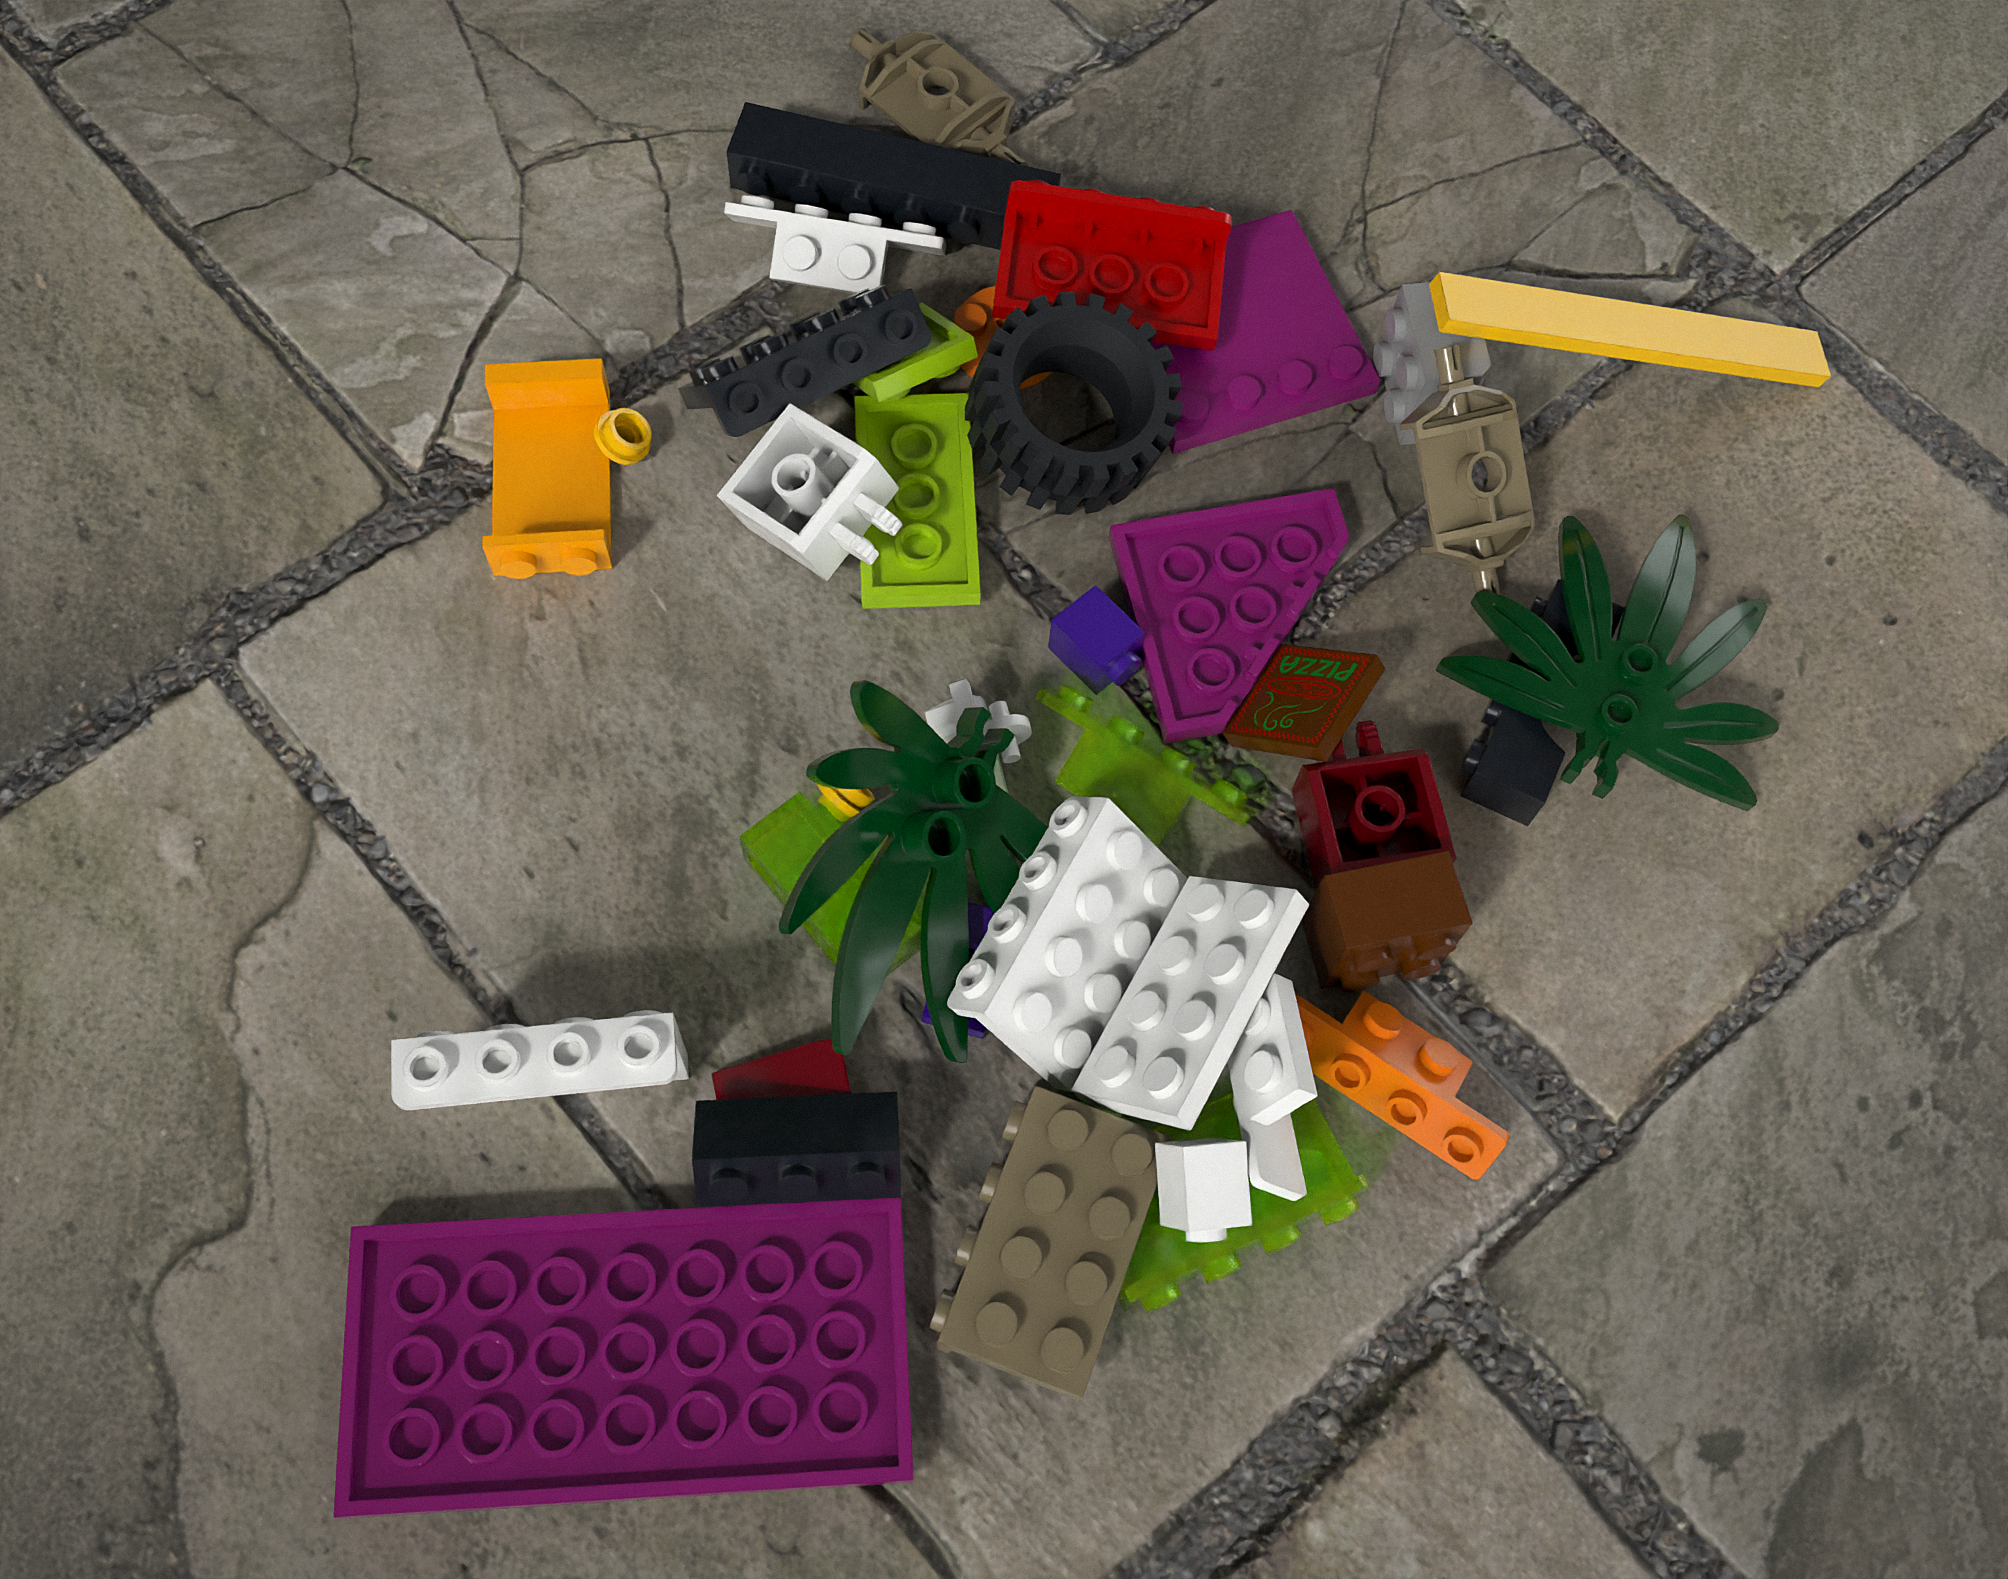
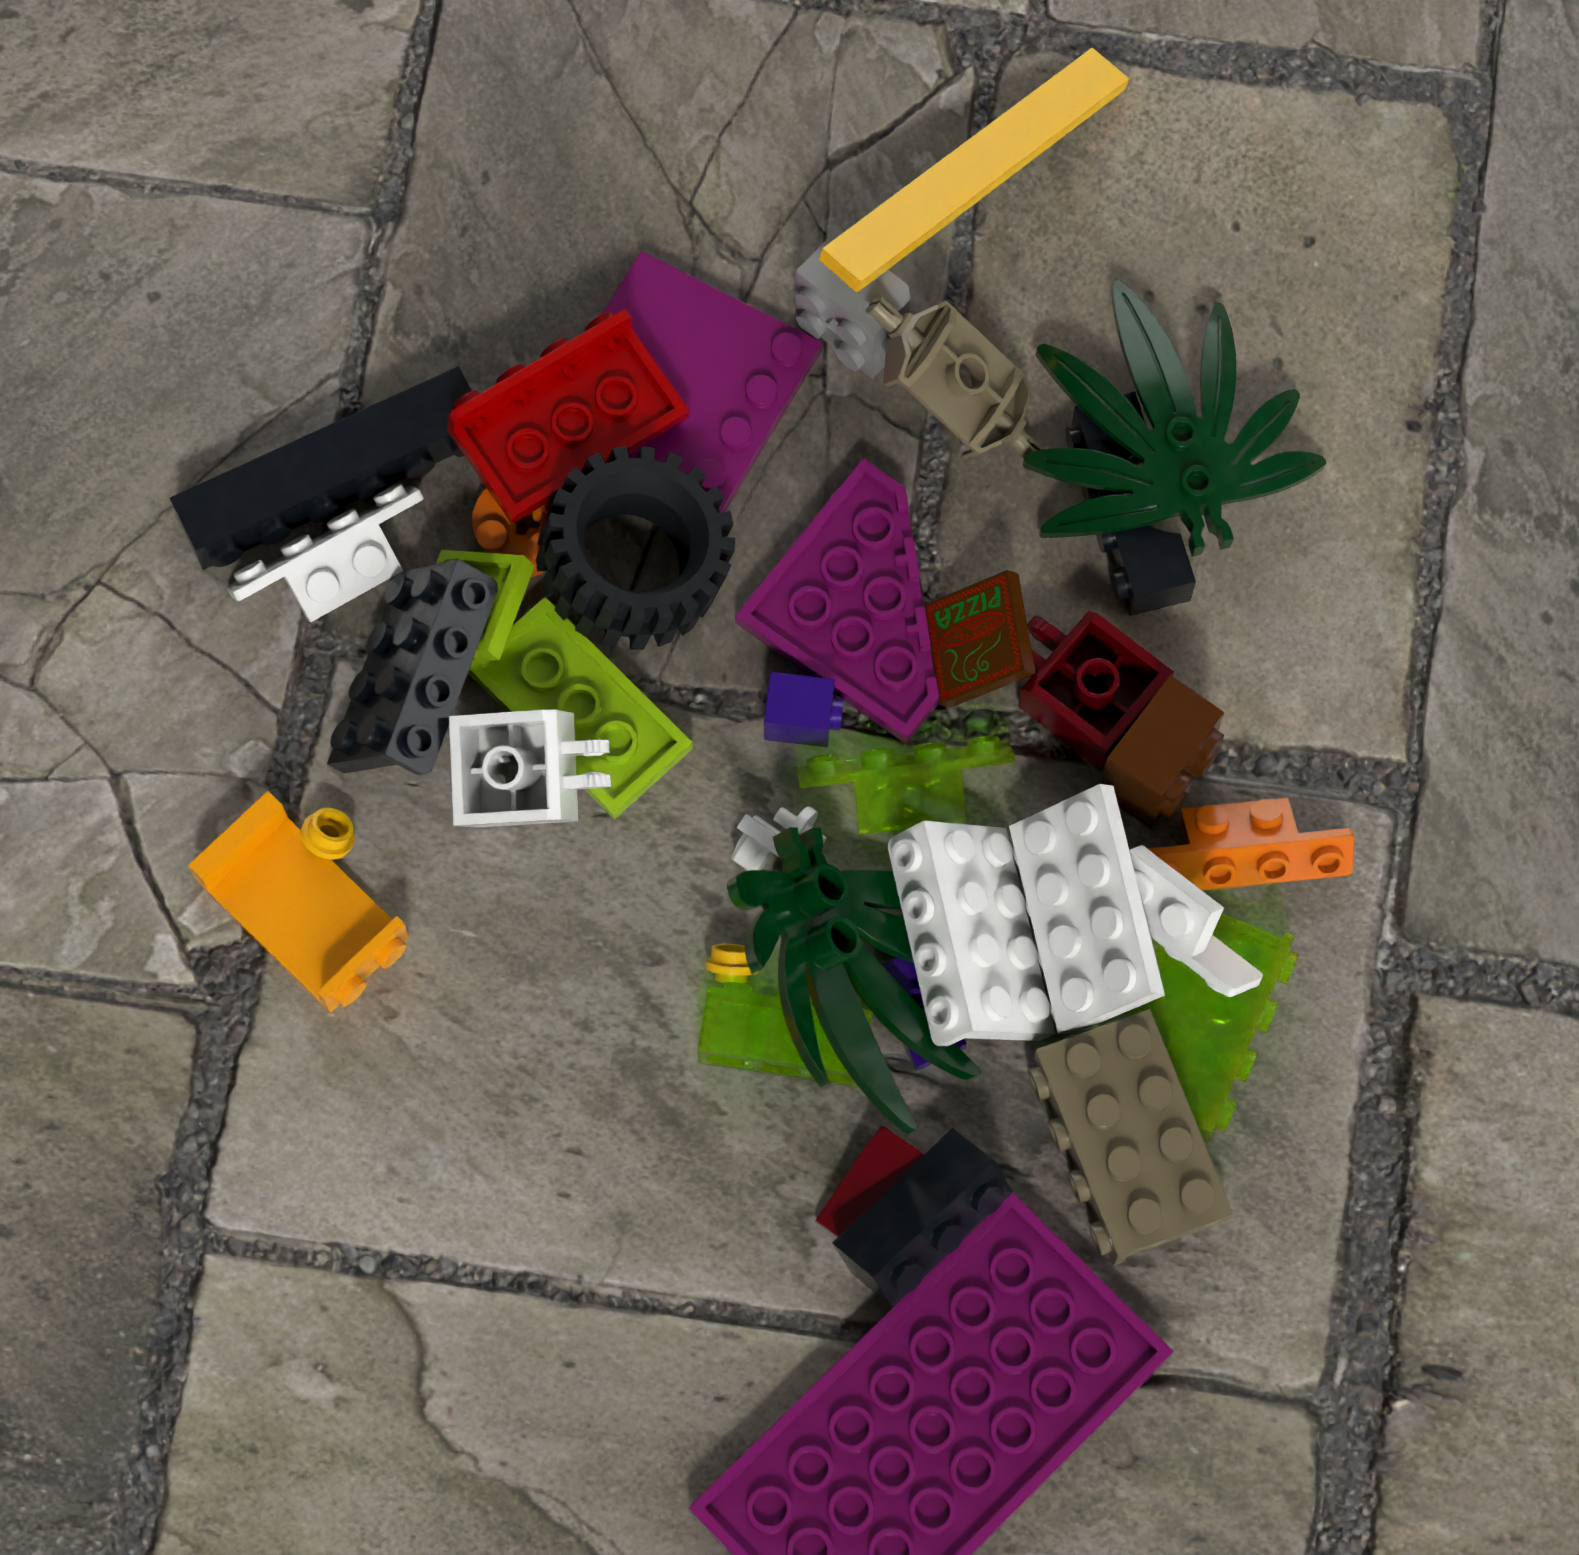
camera: 35 degrees left, 5 degrees up
white bracket [391,1010,689,1110] -> none
dark tan plate [849,28,1028,166] -> none
white brick [1155,1137,1252,1242] -> none

